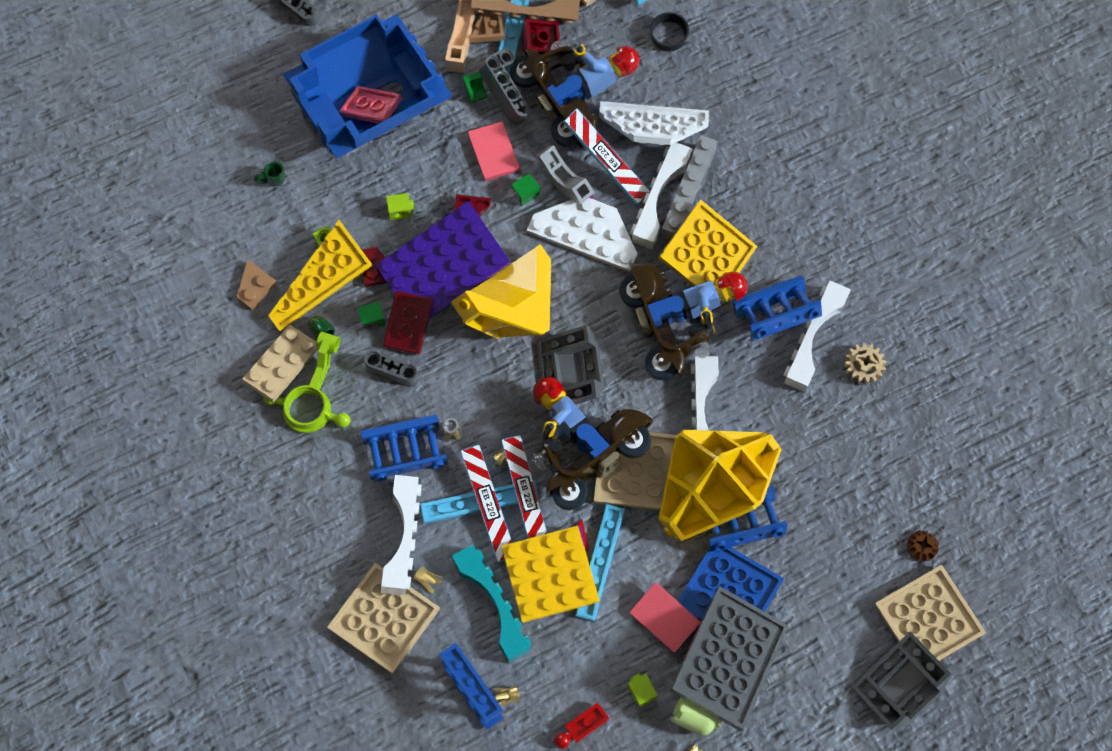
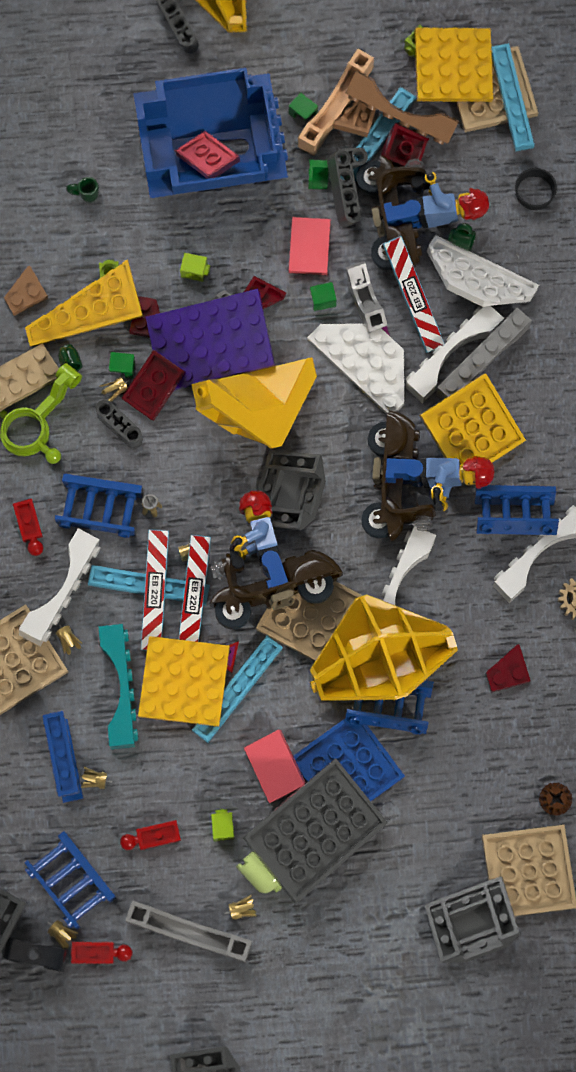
camera: 25 degrees right, 5 degrees up
none -> red plate [13,498,44,556]
none -> pearl gold piece [99,377,129,402]
none -> green panel [288,93,318,120]
none -> dark green piece [448,223,476,251]
none -> dark red wing [485,644,531,693]

